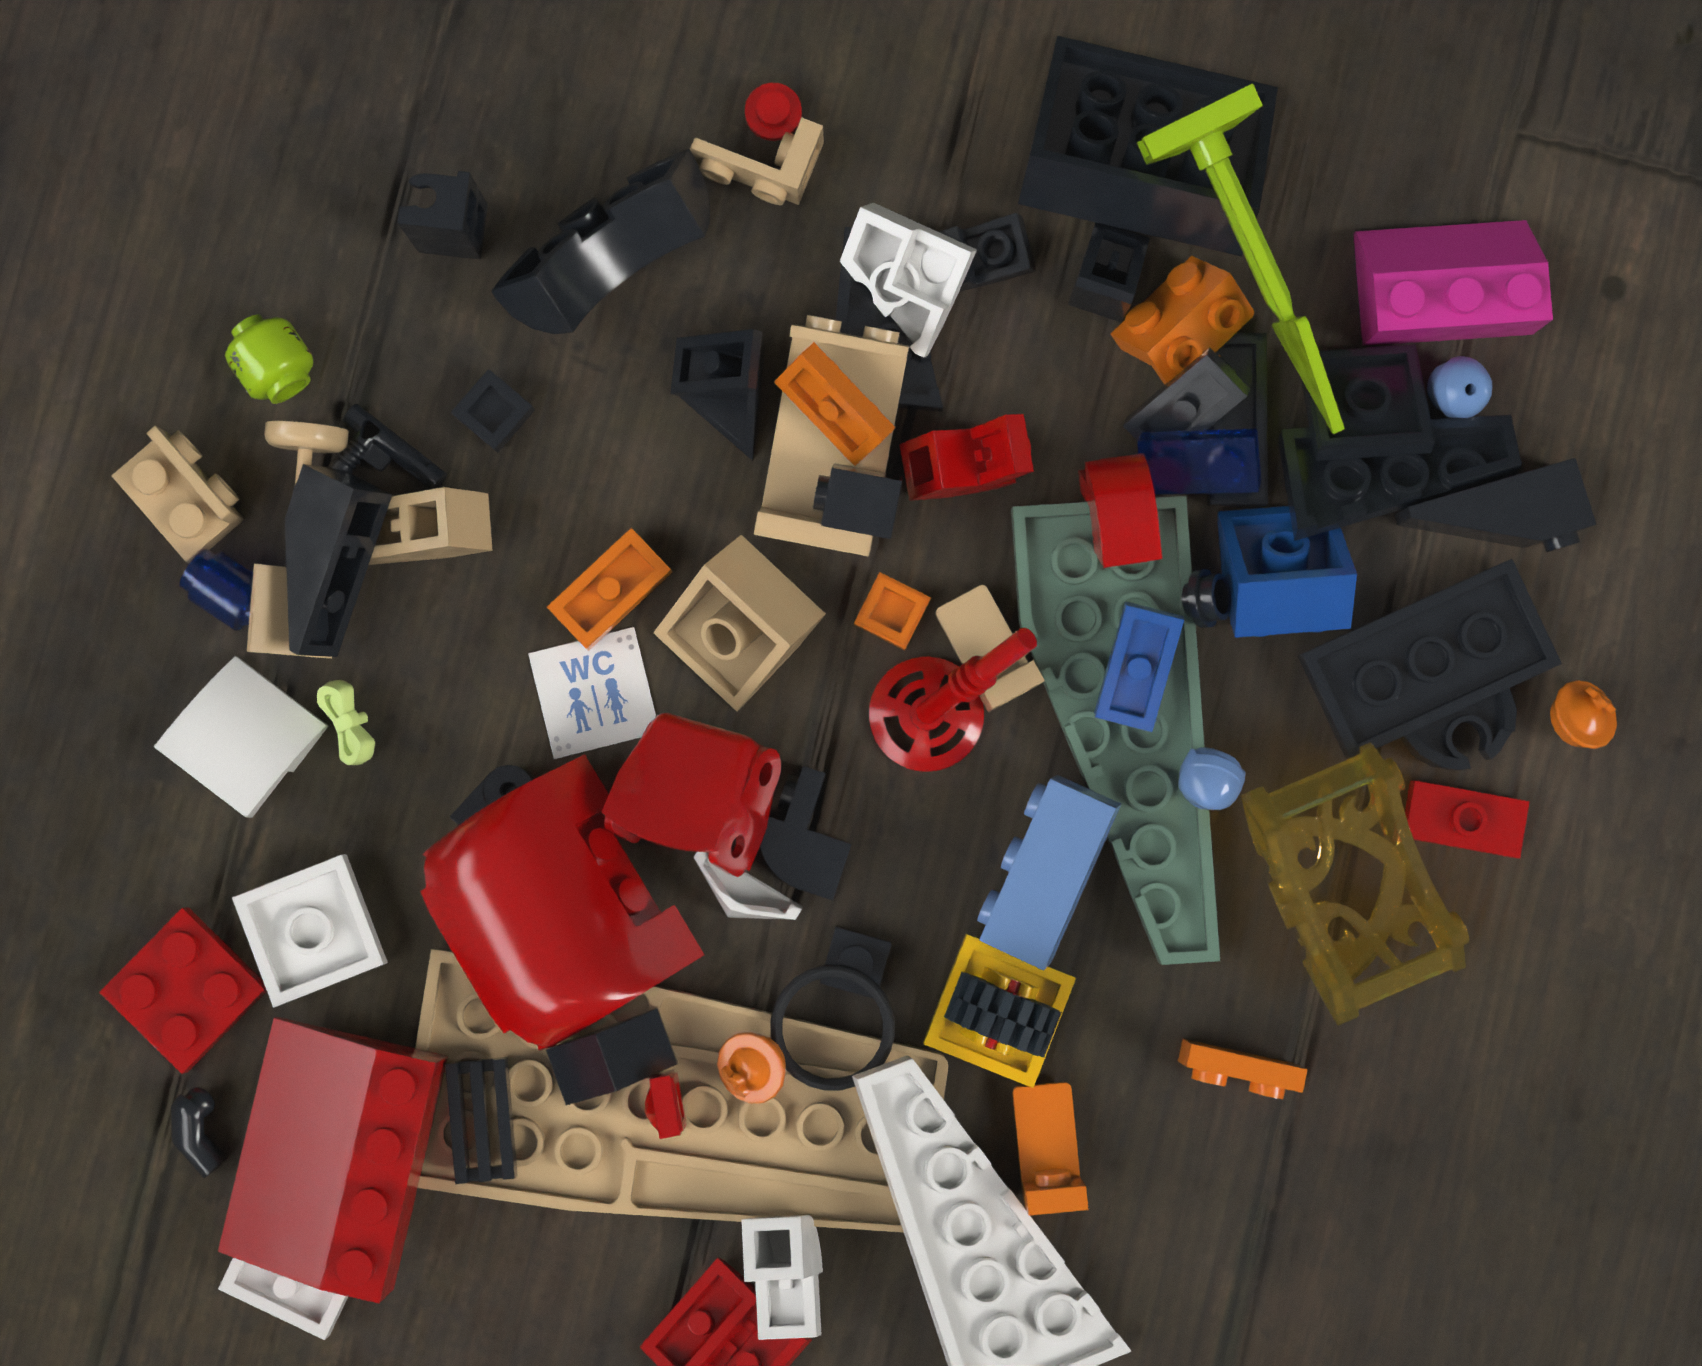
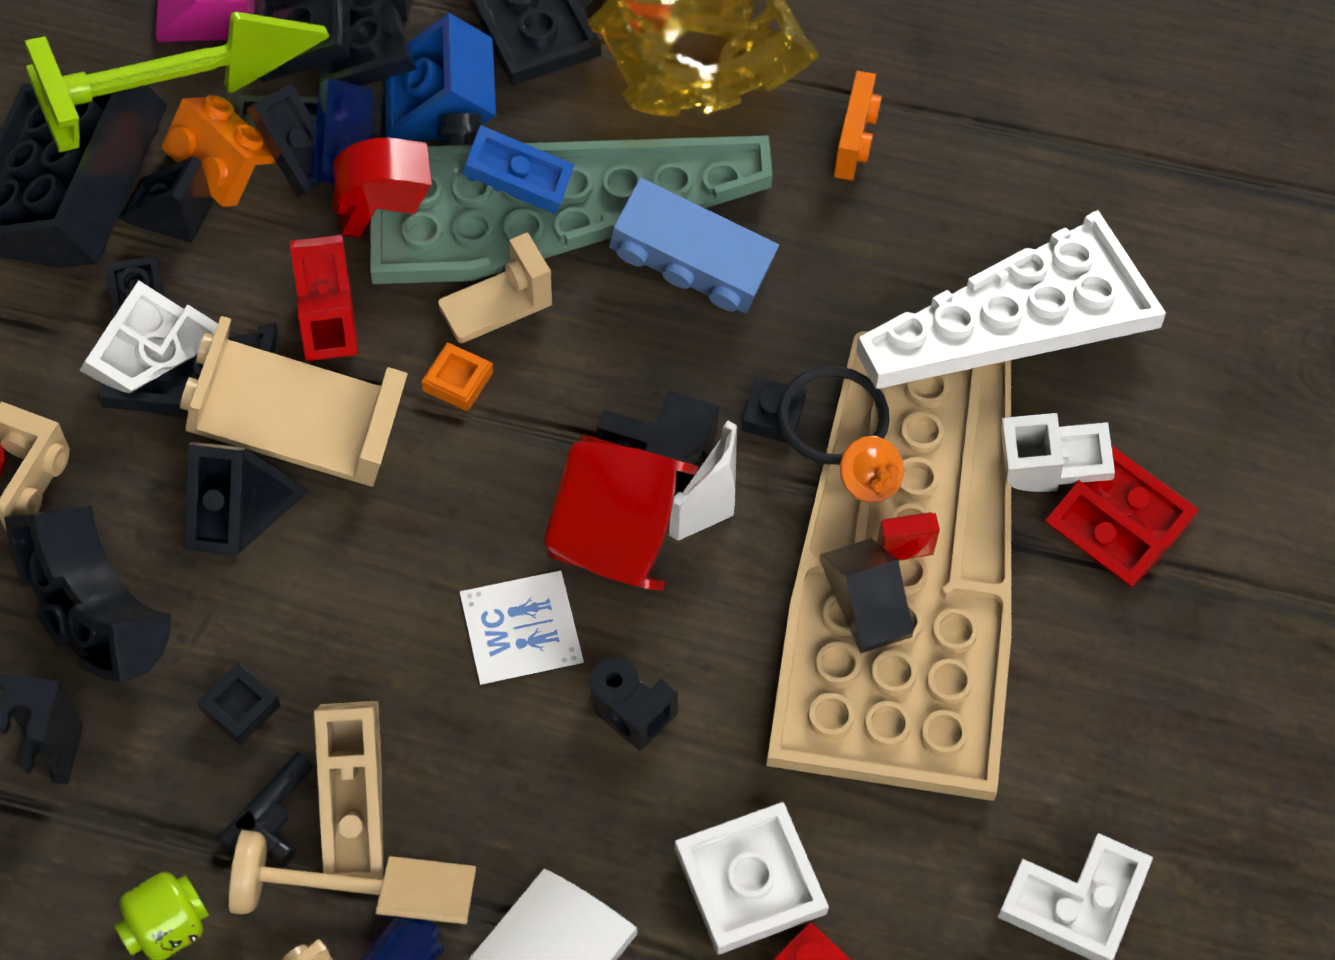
camera: 90 degrees left, 25 degrees down
red slope [218,1017,448,1303] -> none
black slope [285,464,393,657] -> none
yellowish green piece [317,680,375,765] -> none
red piece [420,754,704,1050] -> none
black tile [445,1057,518,1184] -> none
orange plate [547,528,673,651] -> none
tan slope [654,535,826,711] -> none
orange plate [774,342,896,466] -> none
black brick [813,463,903,539] -> none
red dish [869,628,1037,772] -> none
plate [923,934,1076,1088] -> none
orange bracket [1012,1082,1089,1216] -> none
medium blue piece [1179,747,1246,810] -> none

